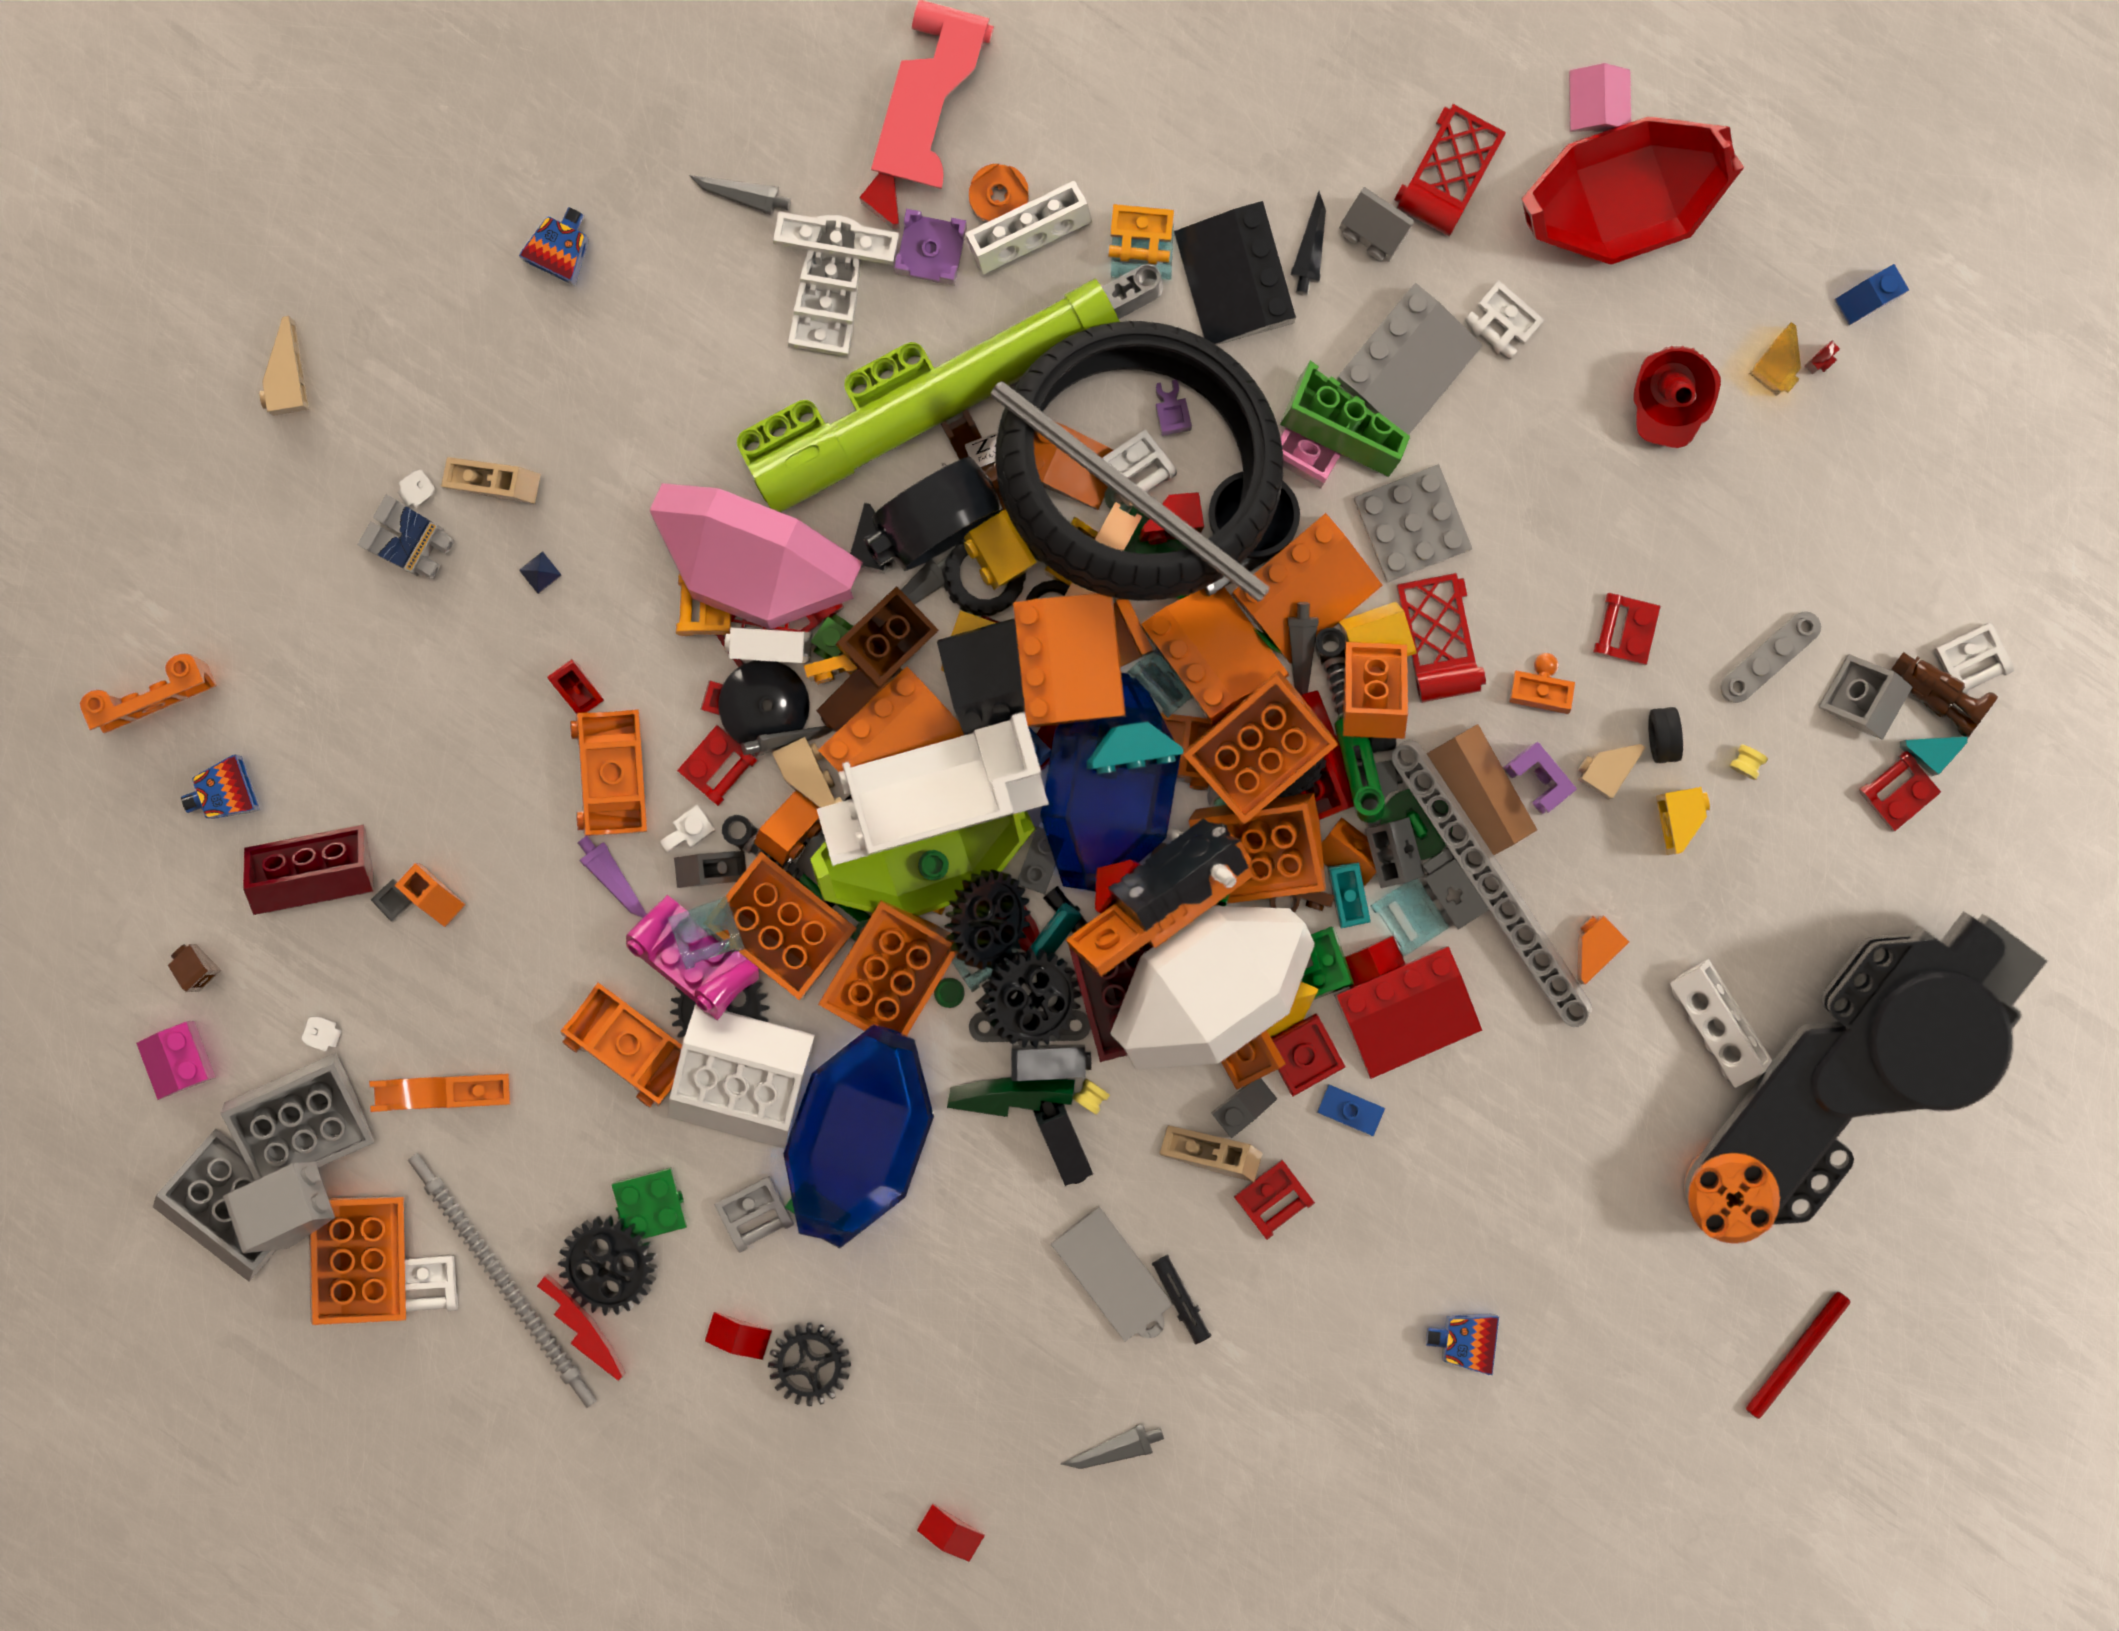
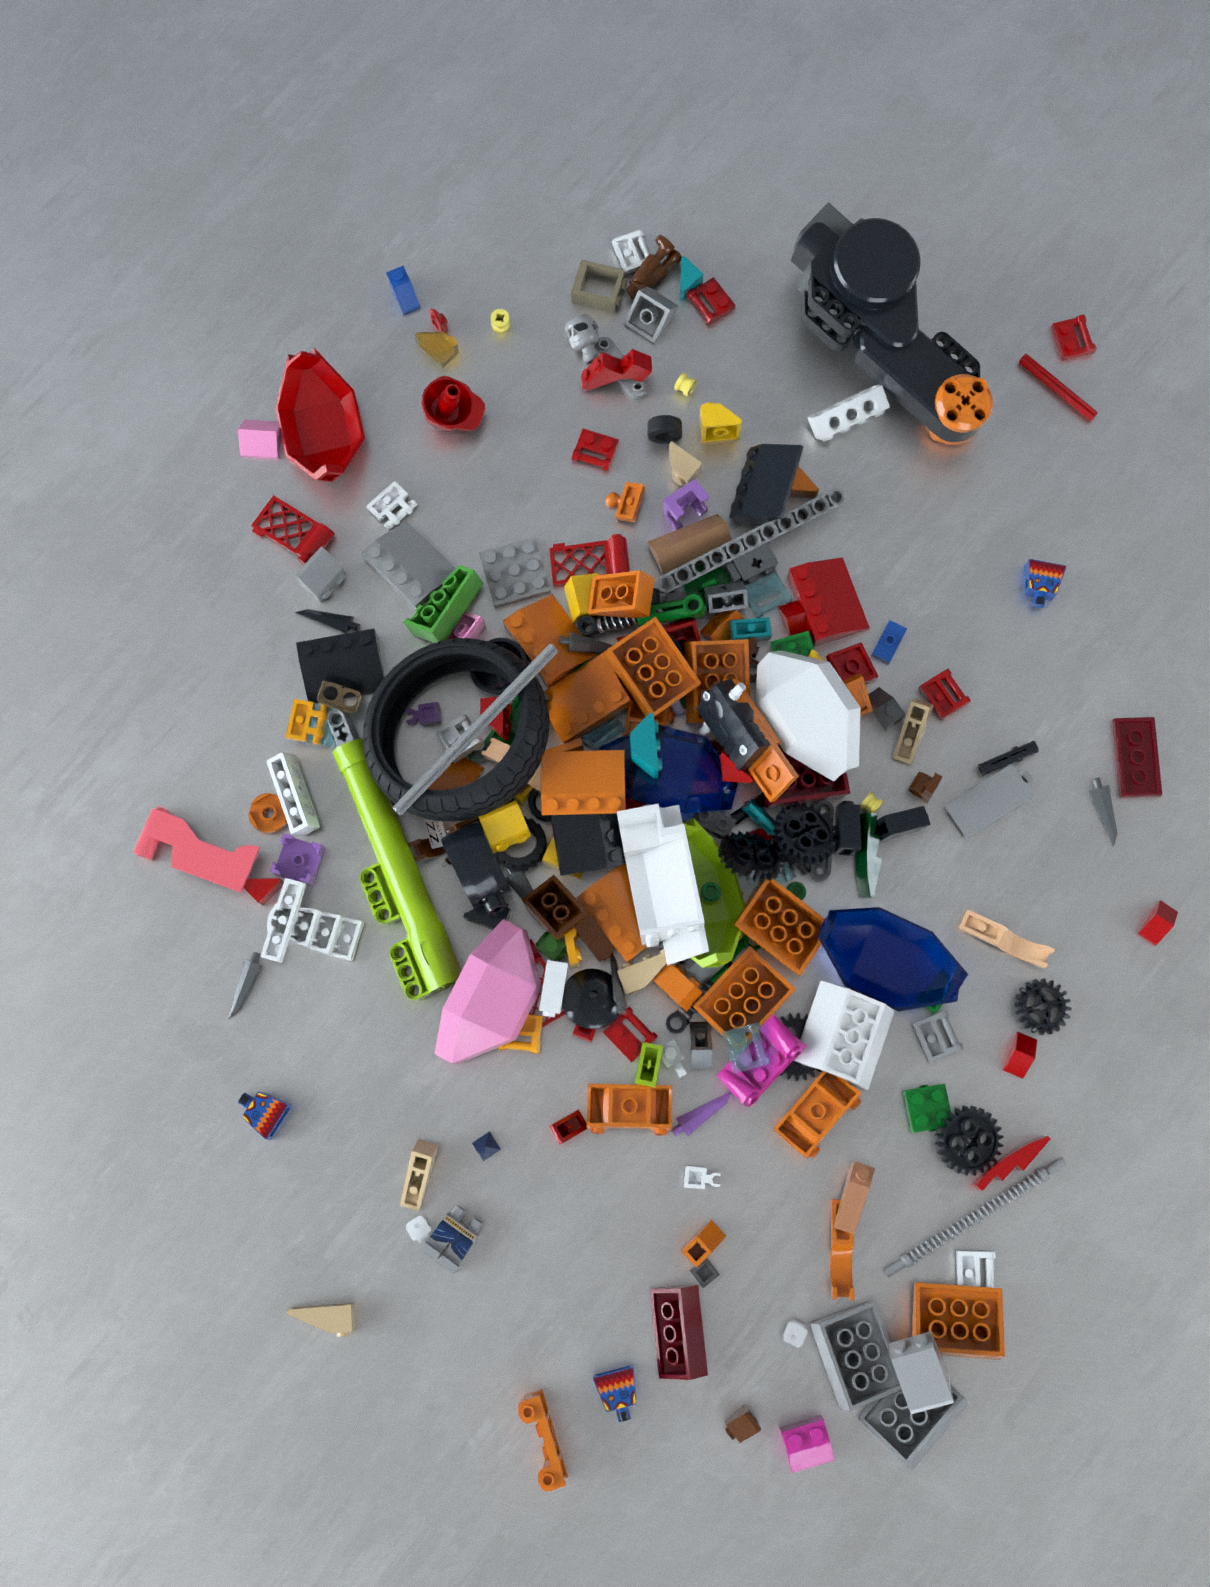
camera: 80 degrees left, 10 degrees down
none -> tan piece [317,681,361,713]
none -> light yellow wheel [490,309,510,333]
none -> light grey piece [564,314,600,364]
none -> dark tan window [571,259,628,313]
none -> red arch [581,349,652,391]
none -> lime slope [635,1042,663,1087]
none -> white plate [684,1166,721,1190]
none -> black slope [729,444,804,527]
none -> nougat slope [833,1161,875,1235]
none -> reddish brown plate [908,772,942,803]
none -> light nougat piece [959,909,1055,969]
none -> red plate [1051,315,1097,361]
none -> dark red tile [1112,717,1162,798]

